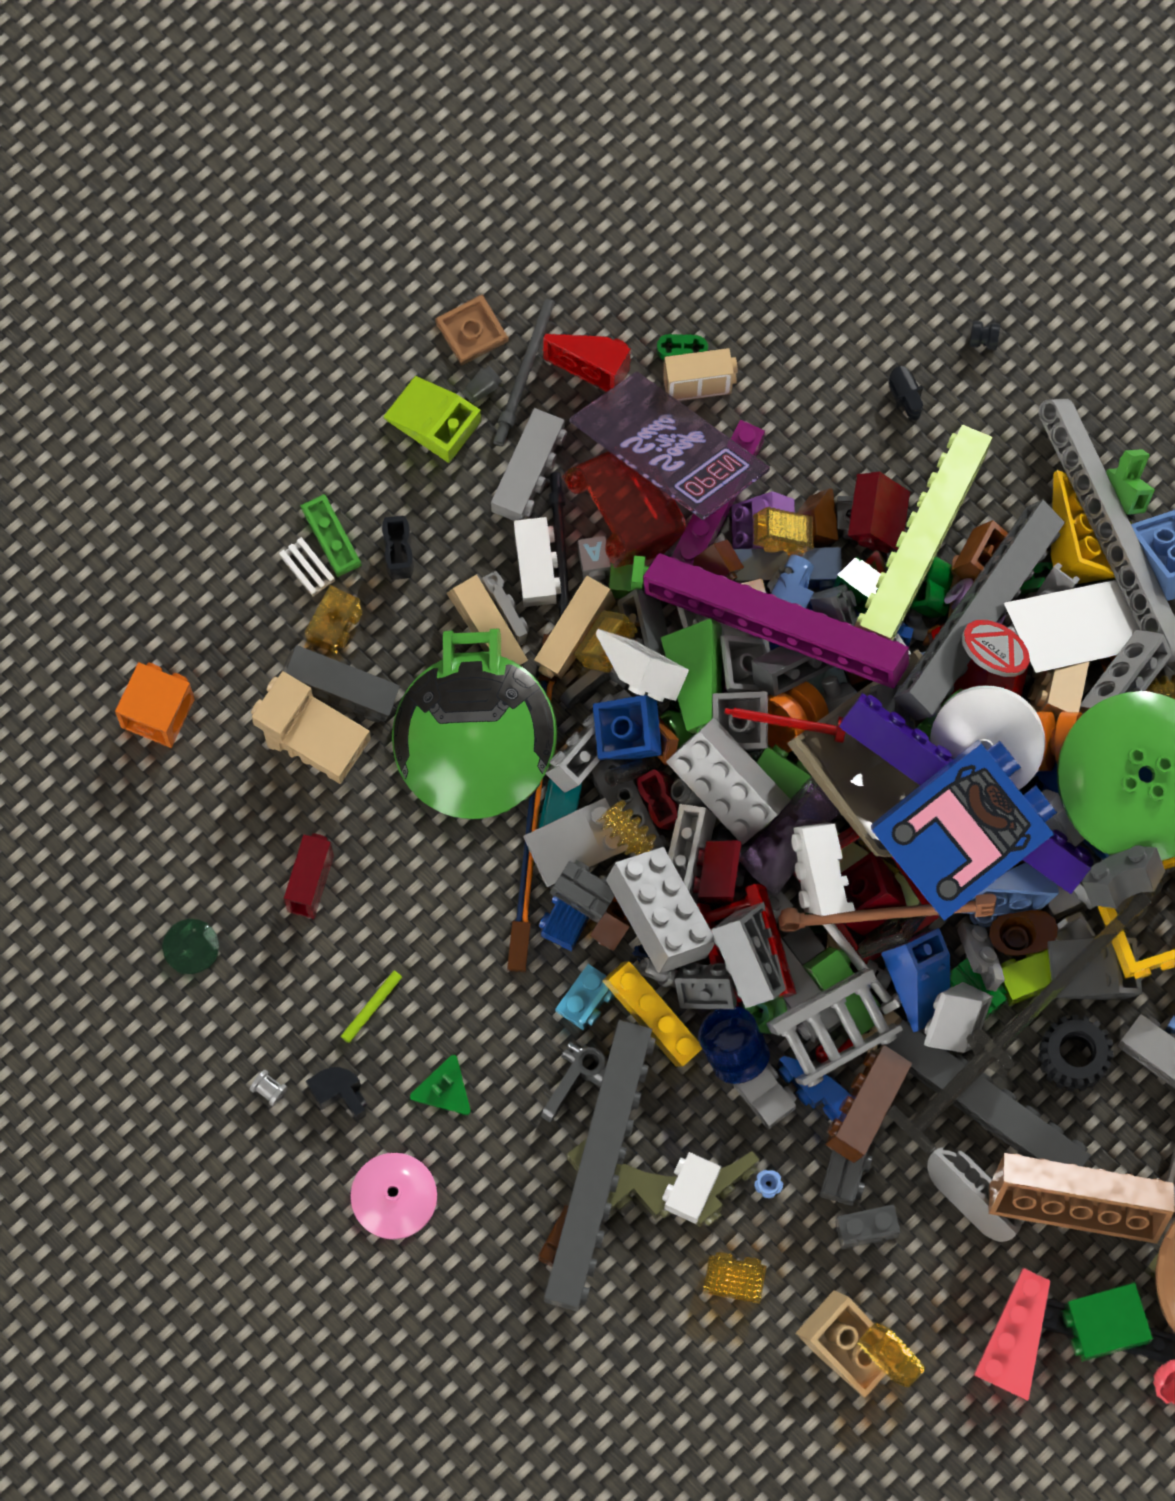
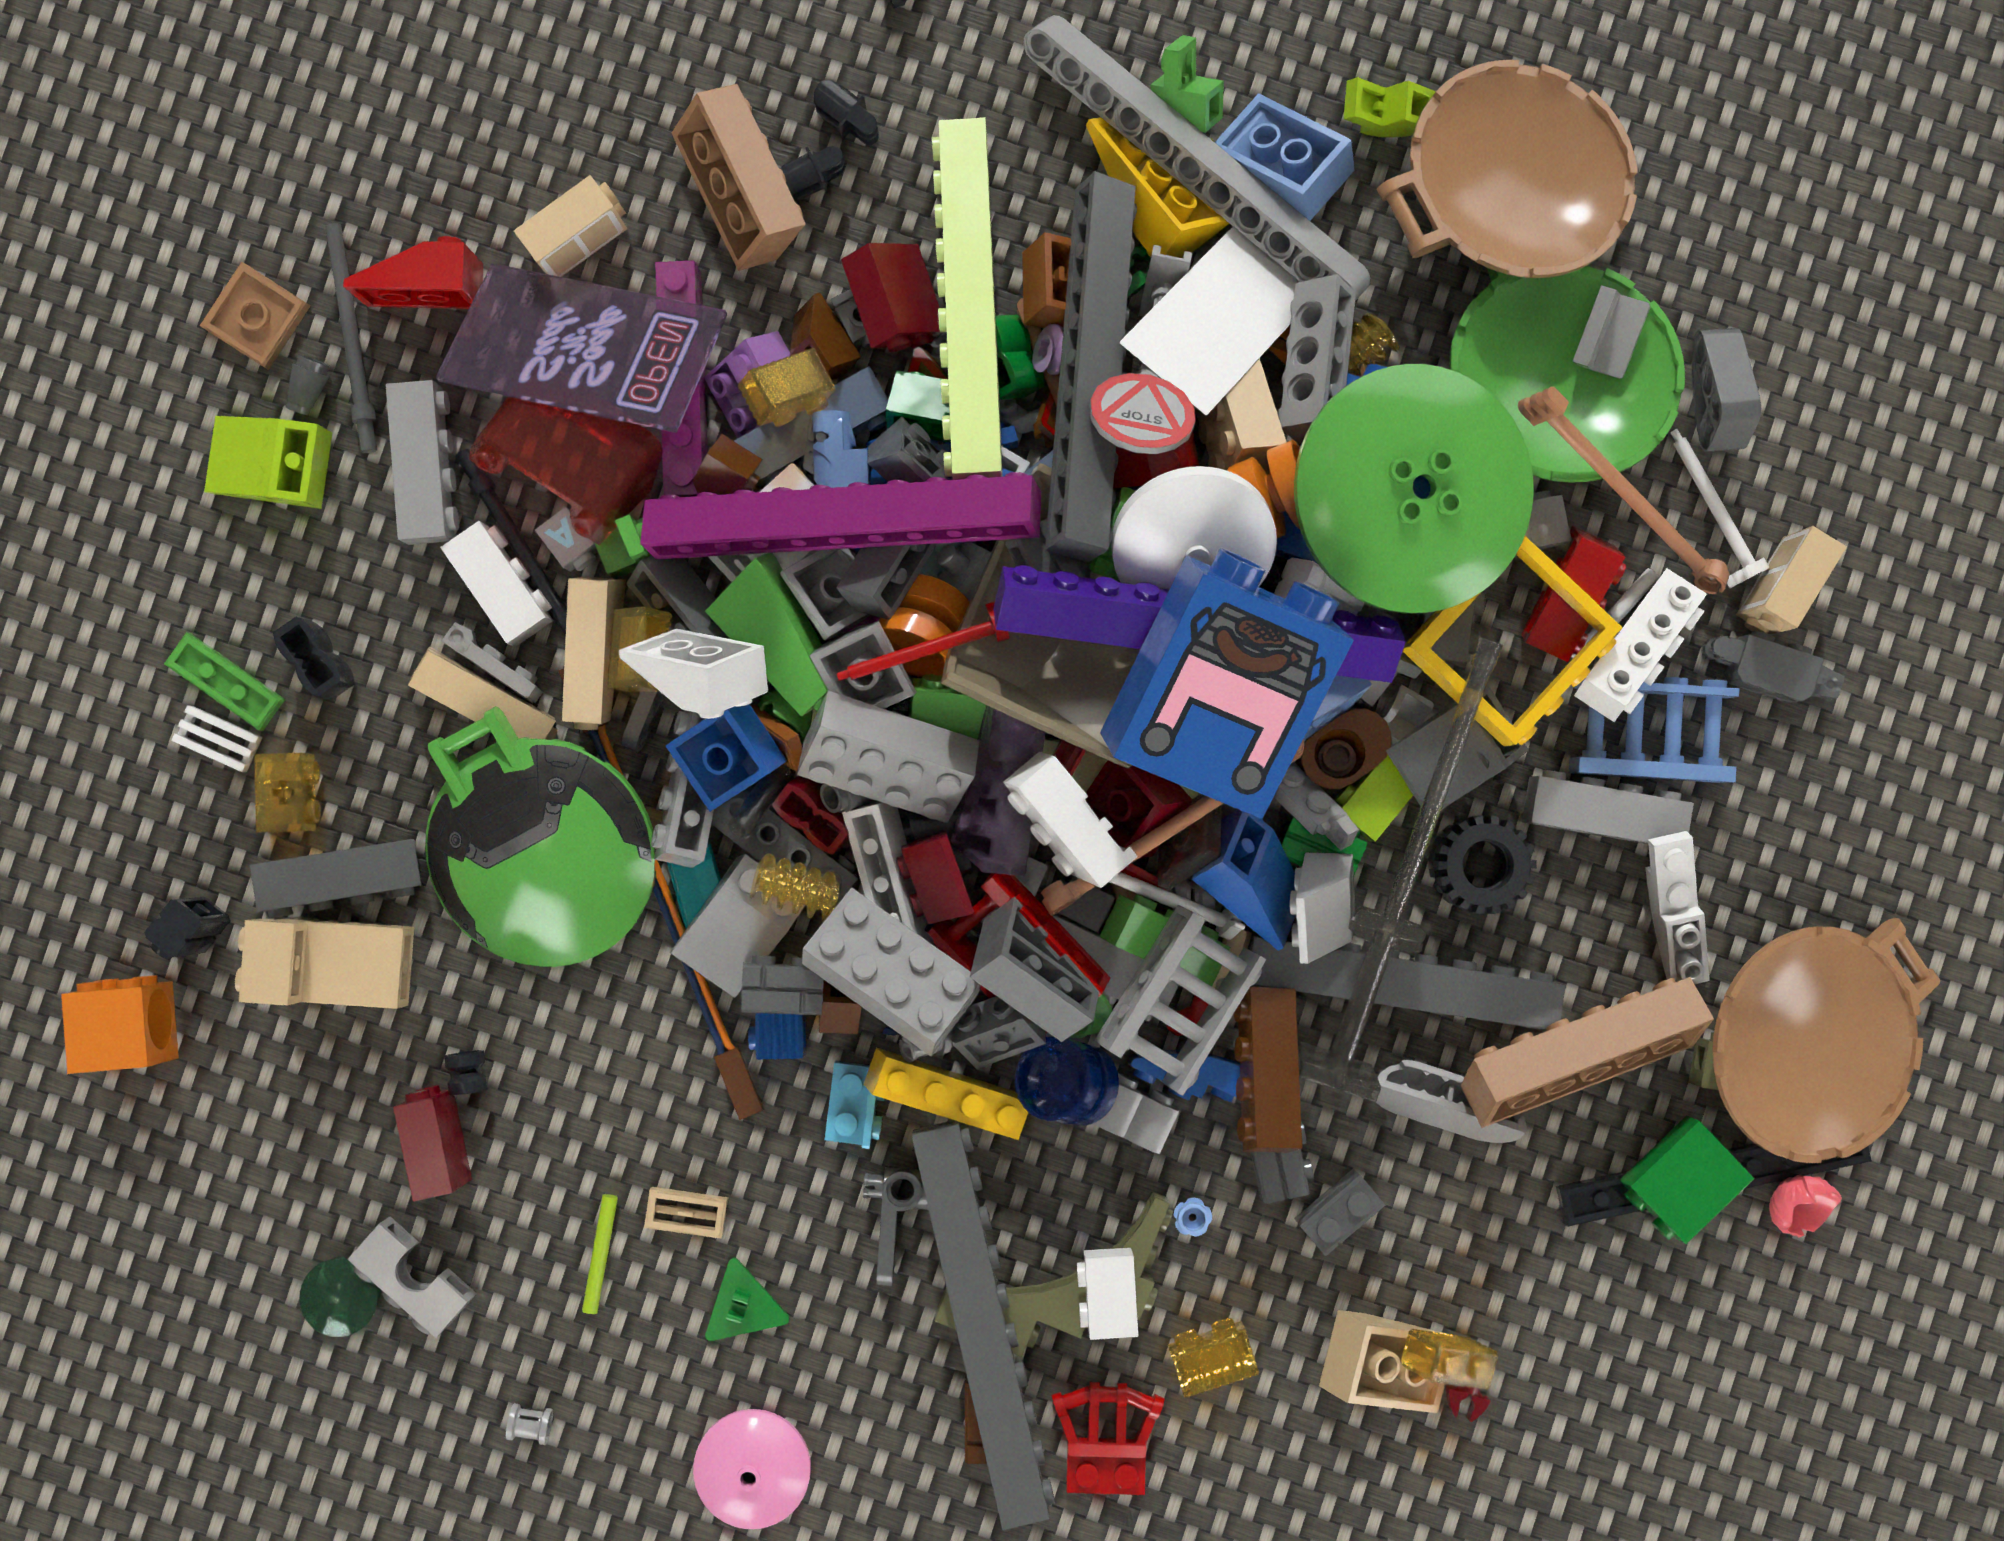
camera: 30 degrees left, 15 degrees up
black brick [306,1067,367,1121] -> none
green beam [657,334,708,361] -> none
coral wedge [974,1268,1050,1401] -> none
dark grey brick [1082,846,1165,909] -> none
none -> black brick [144,897,231,960]
none -> light grey arch [347,1217,477,1338]
none -> black wheel [444,1050,488,1095]
none -> tan tile [644,1187,729,1239]
none -> medium nougat brick [672,84,806,271]
none -> black arm [780,146,845,202]
none -> red plate [1051,1382,1165,1495]
none -> dark red bar [1446,1345,1491,1422]

